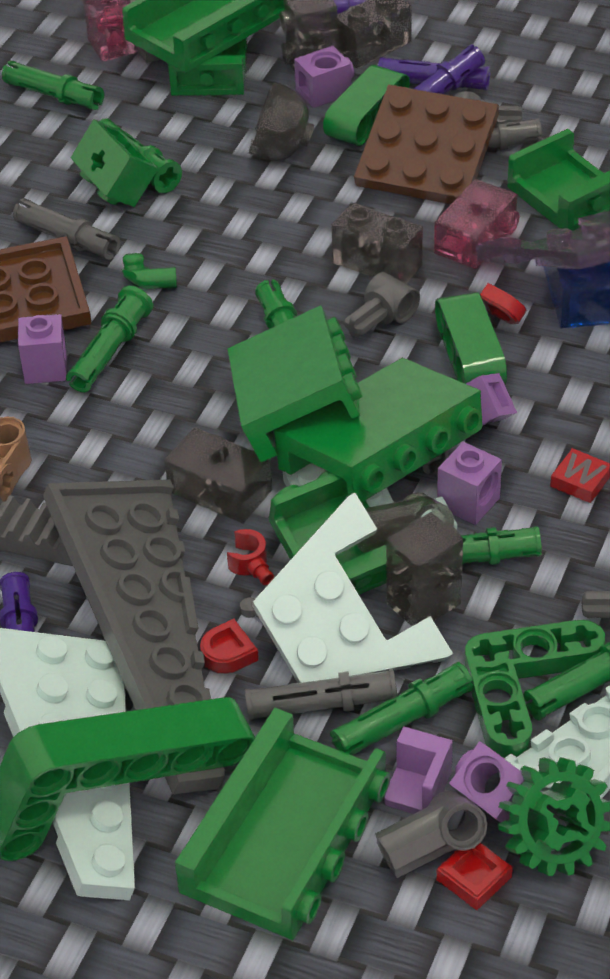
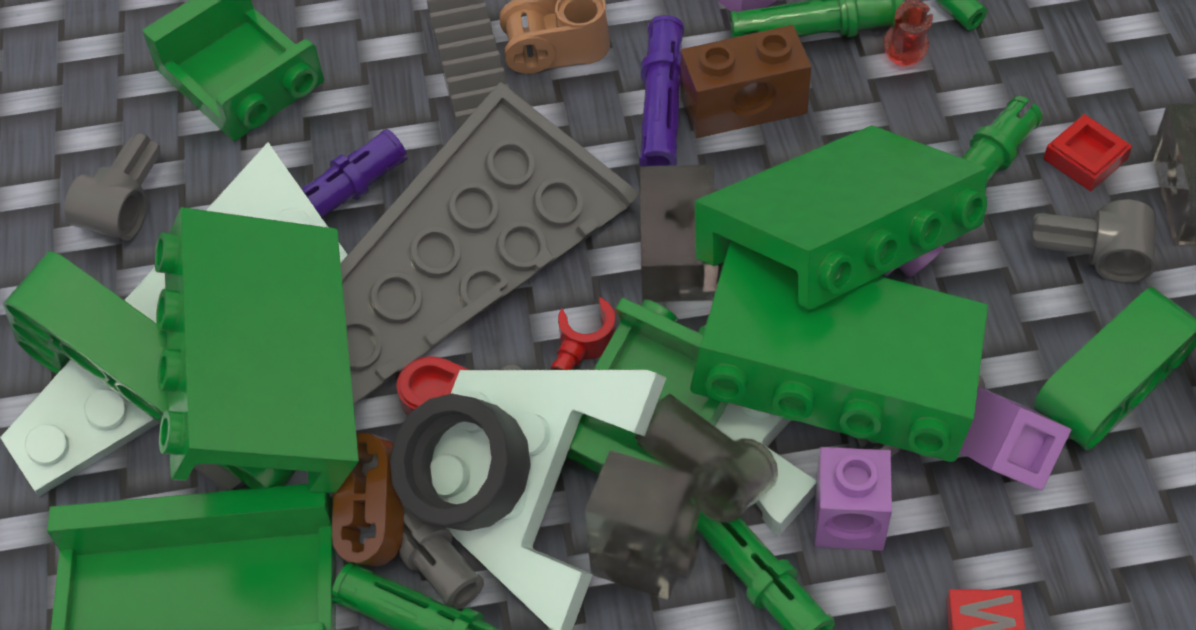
camera: 60 degrees right, 10 degrees up
none -> green panel [154,207,359,493]
none -> reddish brown beam [332,433,404,567]
none -> black tyre [390,393,531,531]
none -> dark purple pin [639,15,684,174]
none -> reddish brown brick [680,25,812,139]
none -> clear red pin [883,0,933,66]
none -> red tile [1043,114,1132,192]

